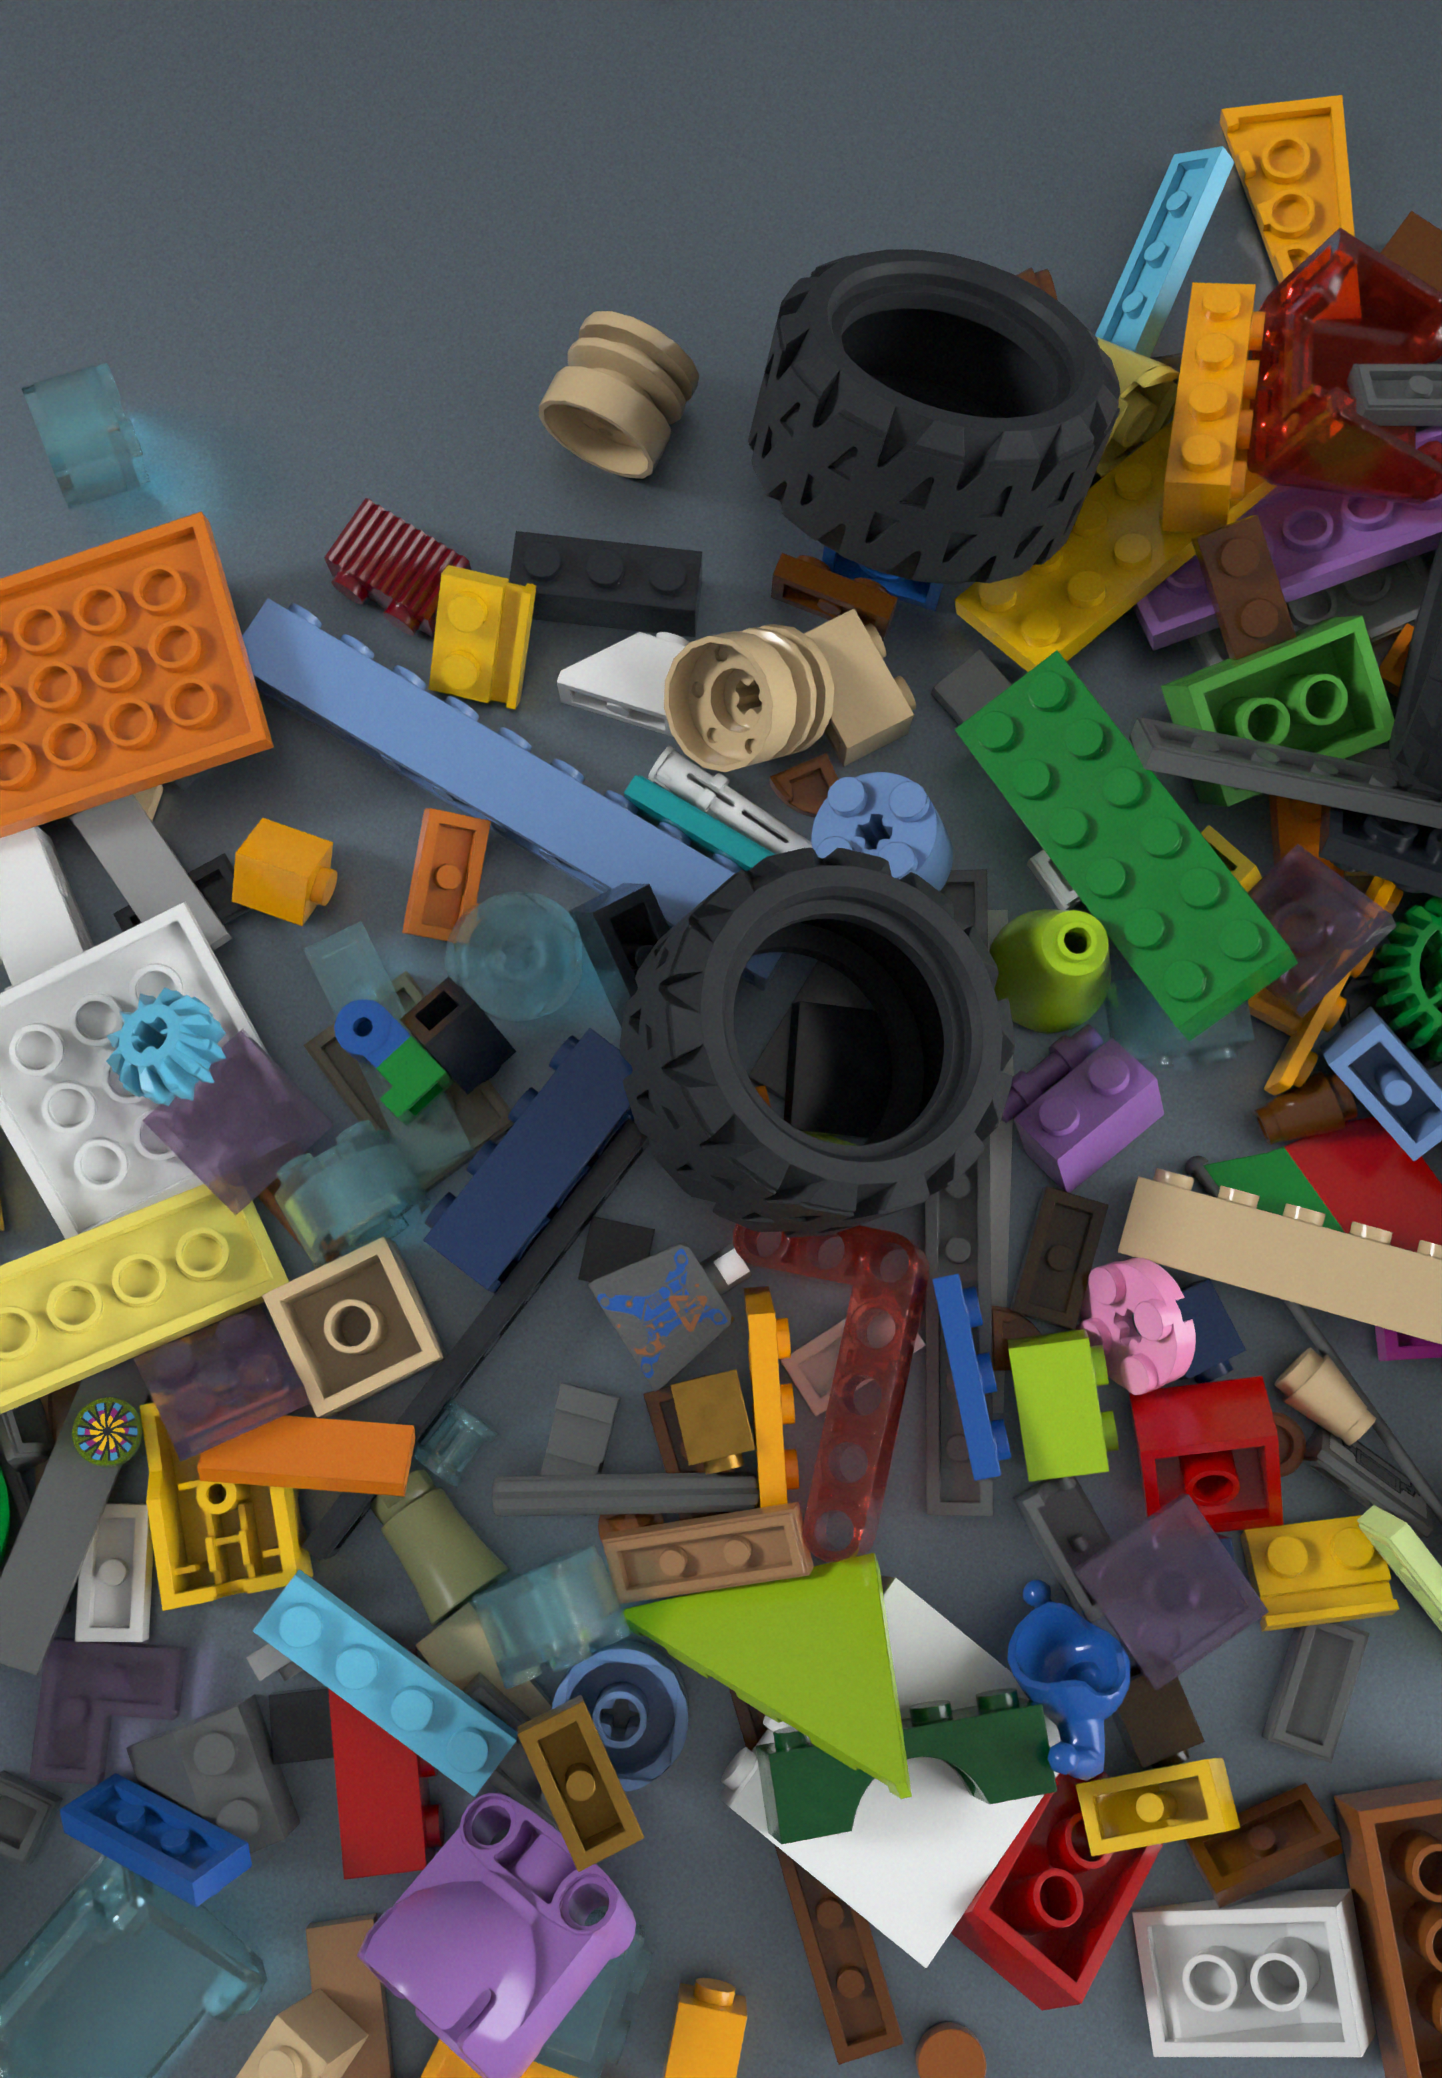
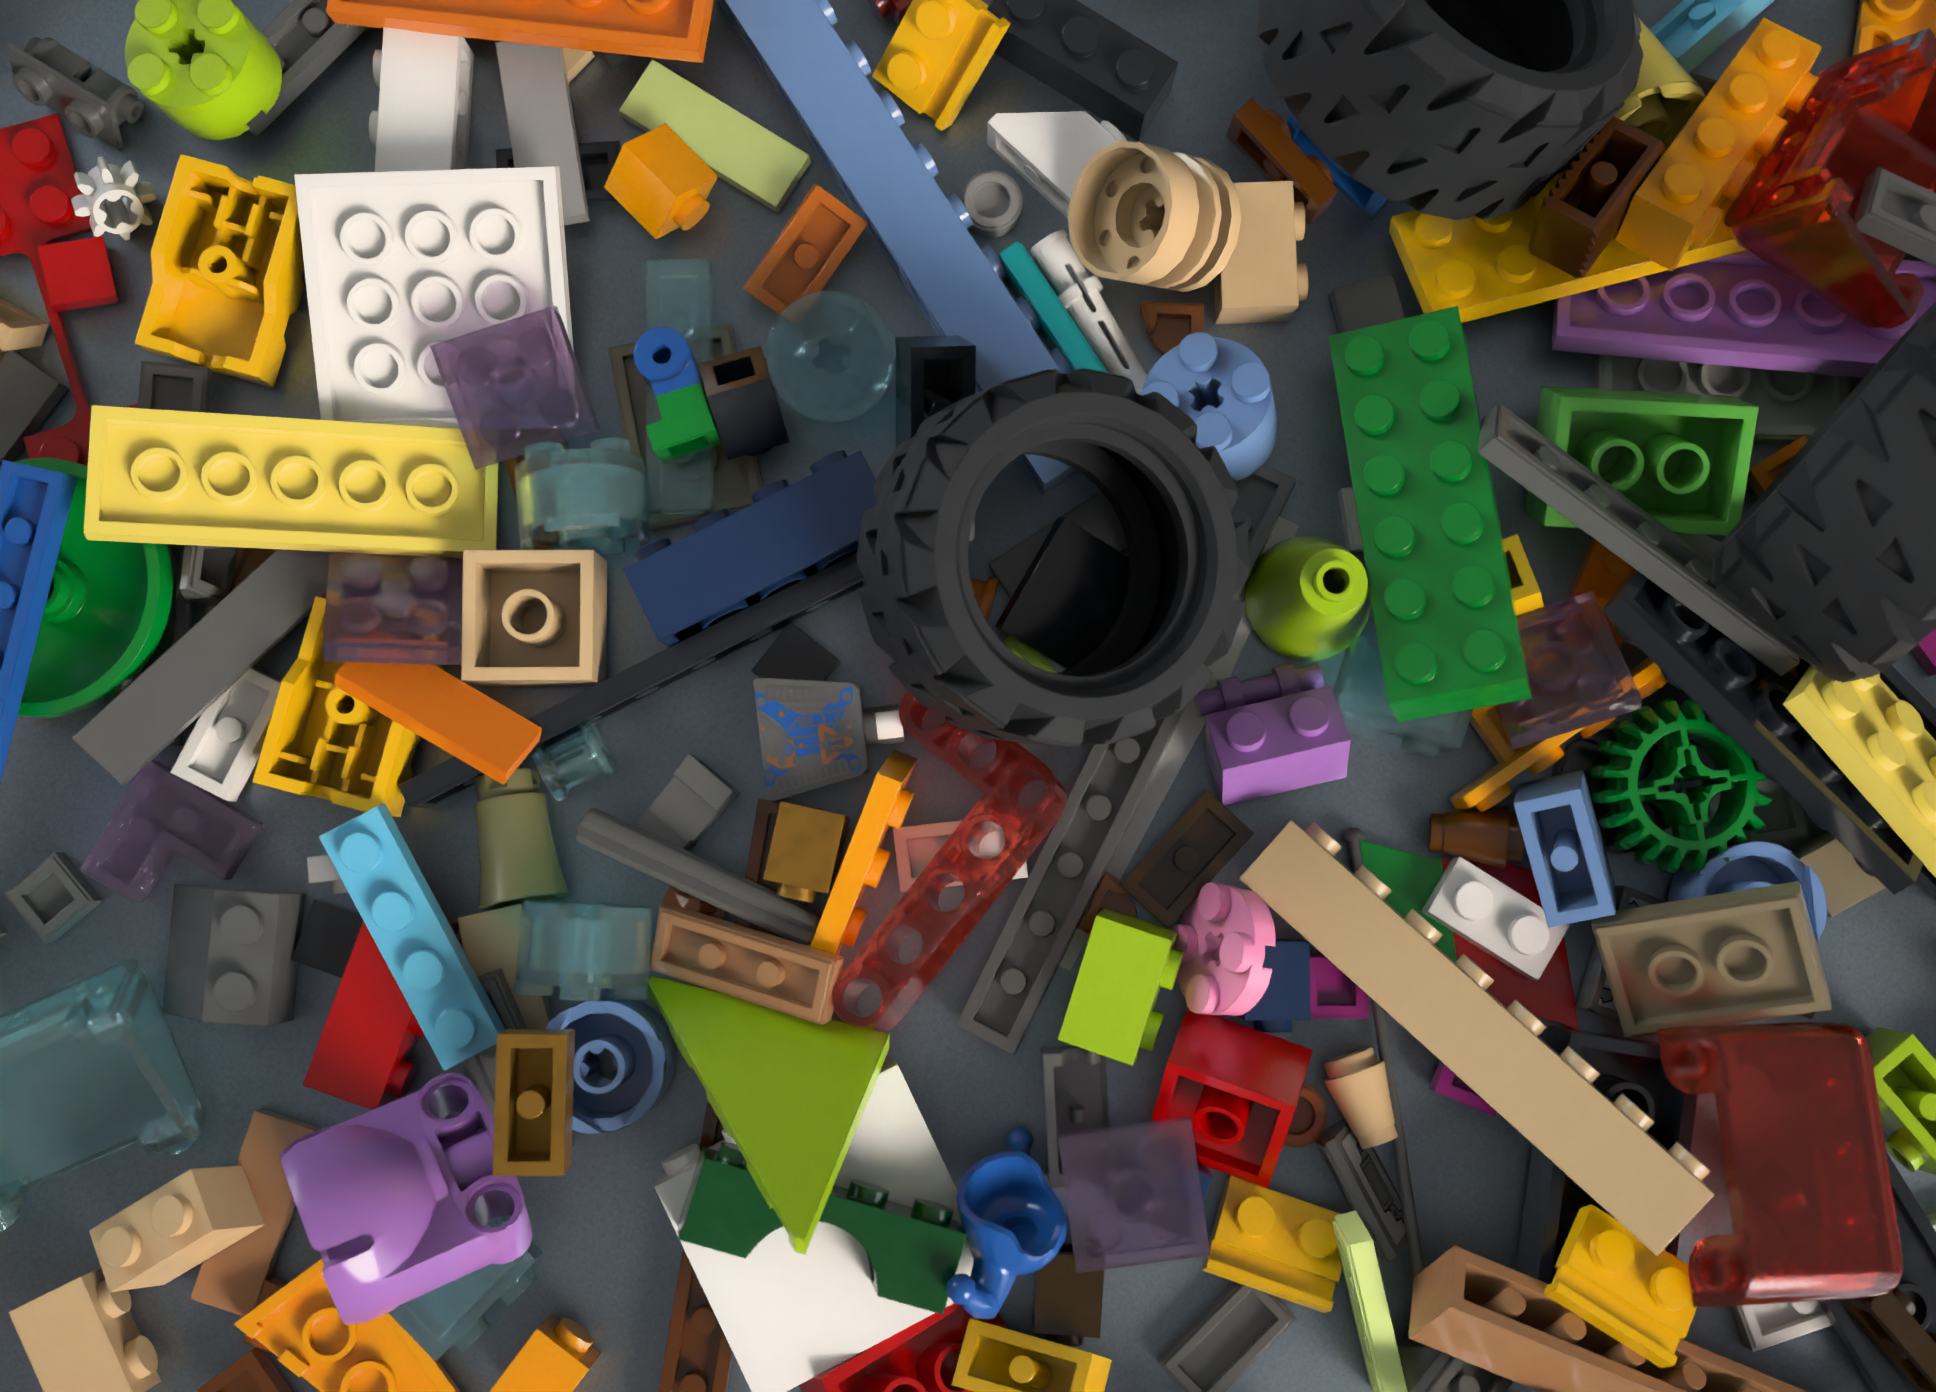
camera: 30 degrees right, 5 degrees up
blue plate [59,1773,252,1907] -> none
tile [72,1397,143,1468] -> none
medium azure gear [106,987,226,1106] -> none
blue plate [932,1274,1012,1481] -> none
reddish brown plate [1191,515,1296,660] -> none
none -> yellowish green tile [619,59,811,213]
none -> light grey tile [961,170,1023,238]
none -> magenta tile [1310,953,1368,1019]
none -> white plate [1421,857,1570,980]
none -> reddish brown brick [1528,116,1665,278]

